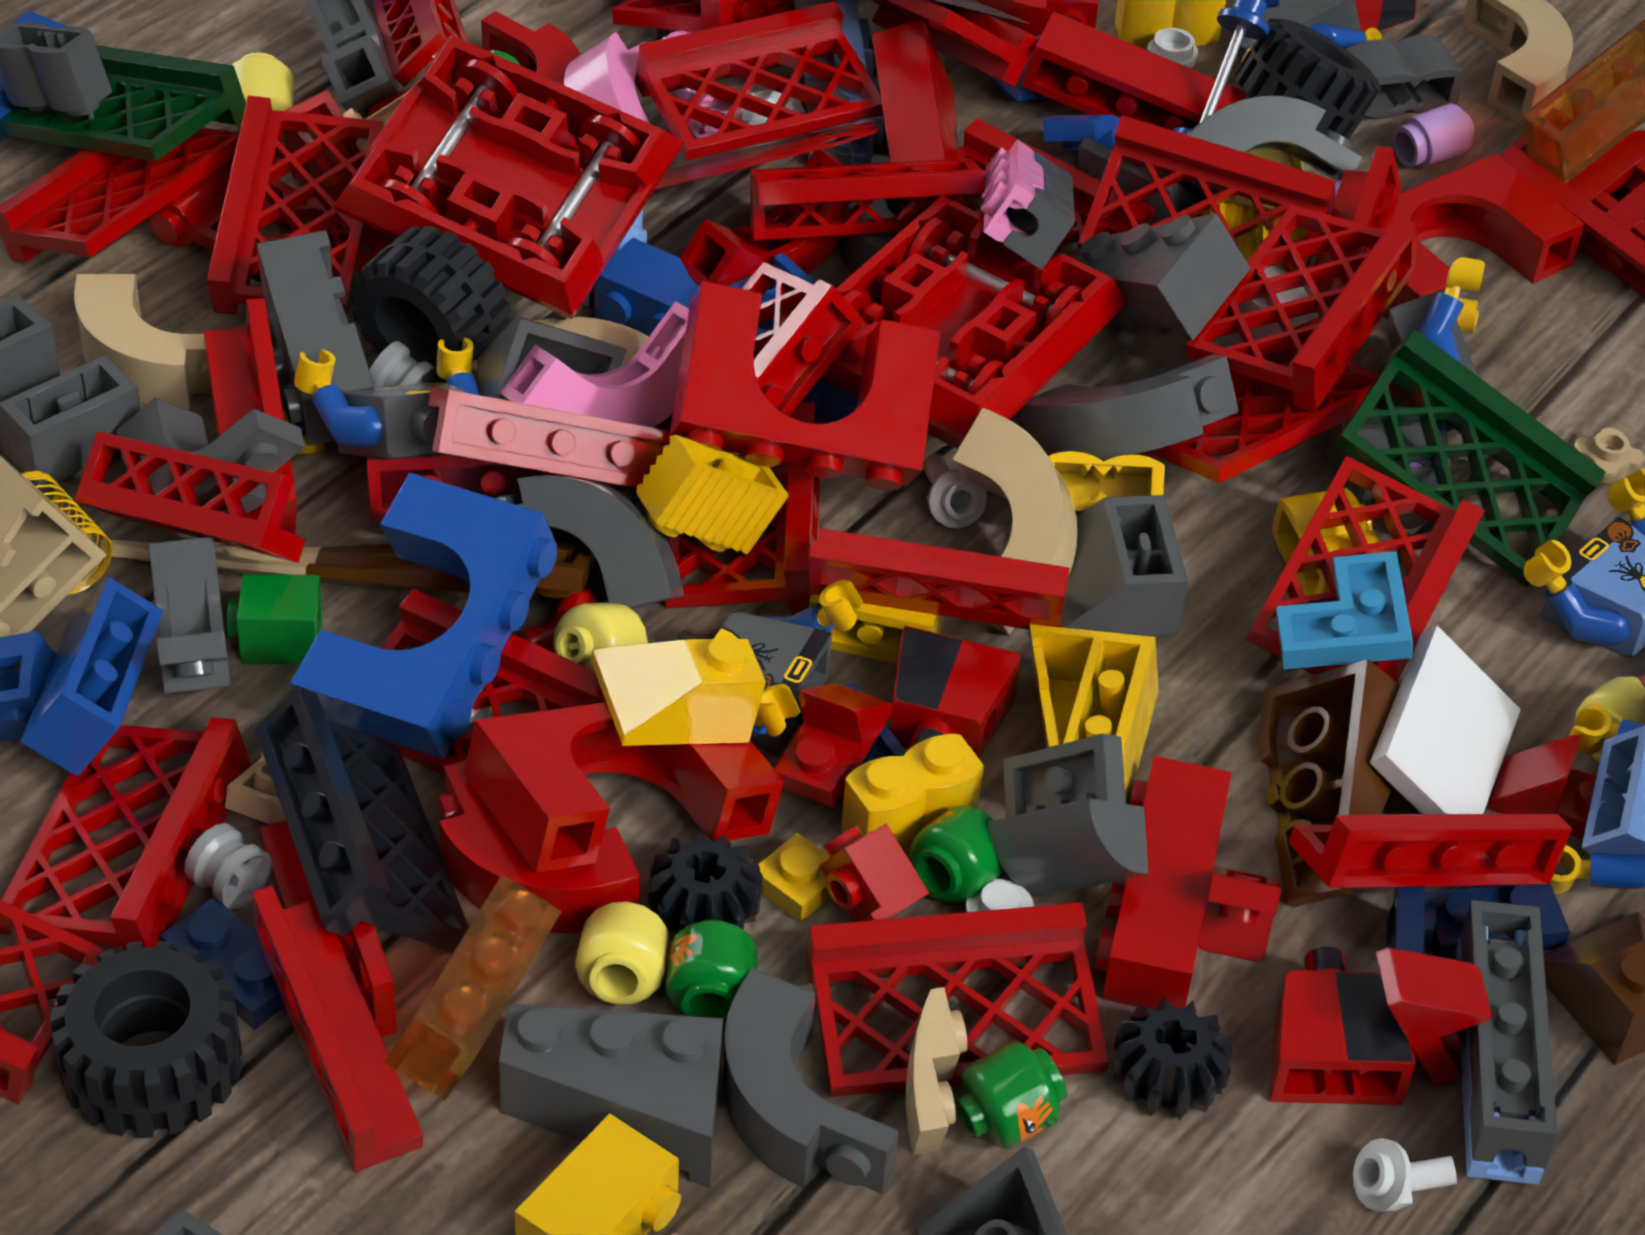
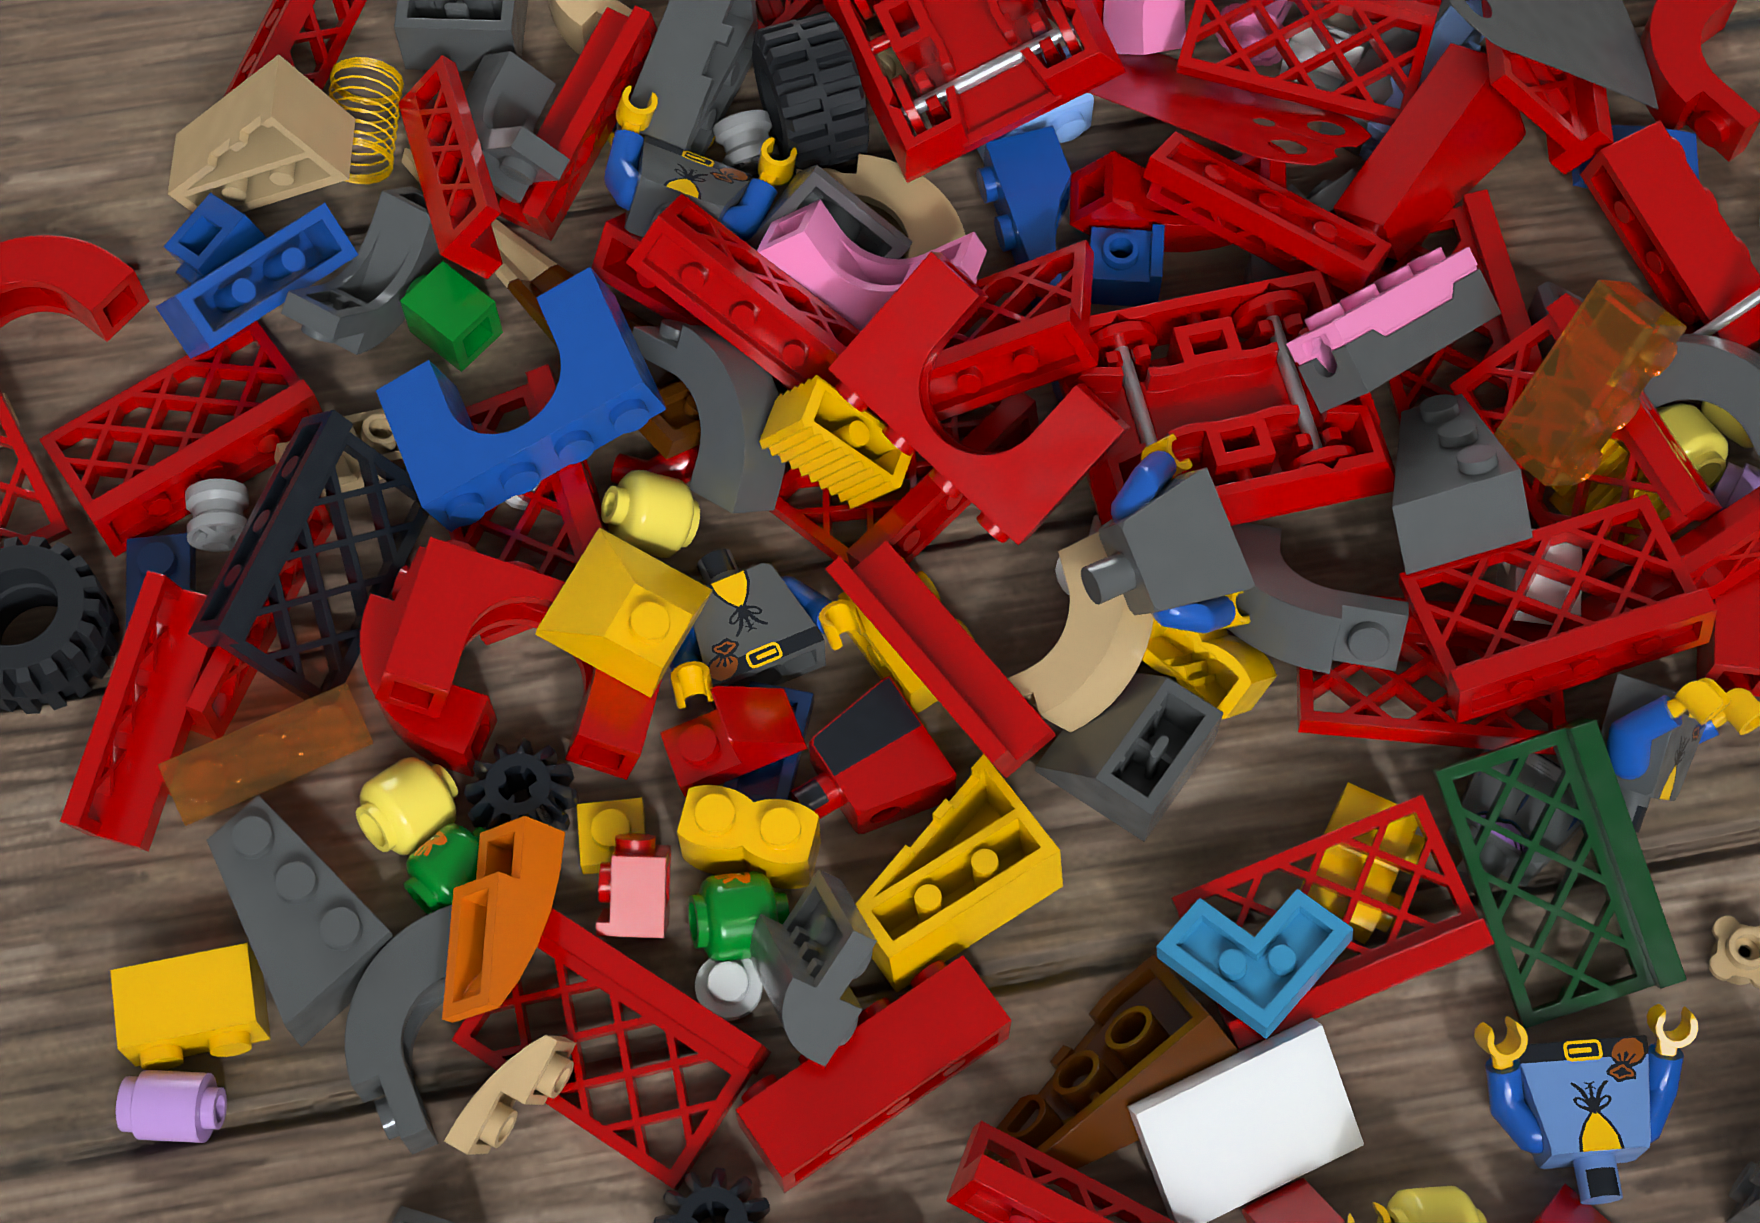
camera: 45 degrees right, 20 degrees up
green head [955,1041,1067,1149] -> none
blue slope [1043,115,1120,150] -> none
red slope [1198,866,1281,962] -> none
none -> orange slope [442,816,565,1023]
none -> dark grey torso [1081,434,1255,634]
none -> clear orange brick [1494,279,1687,486]

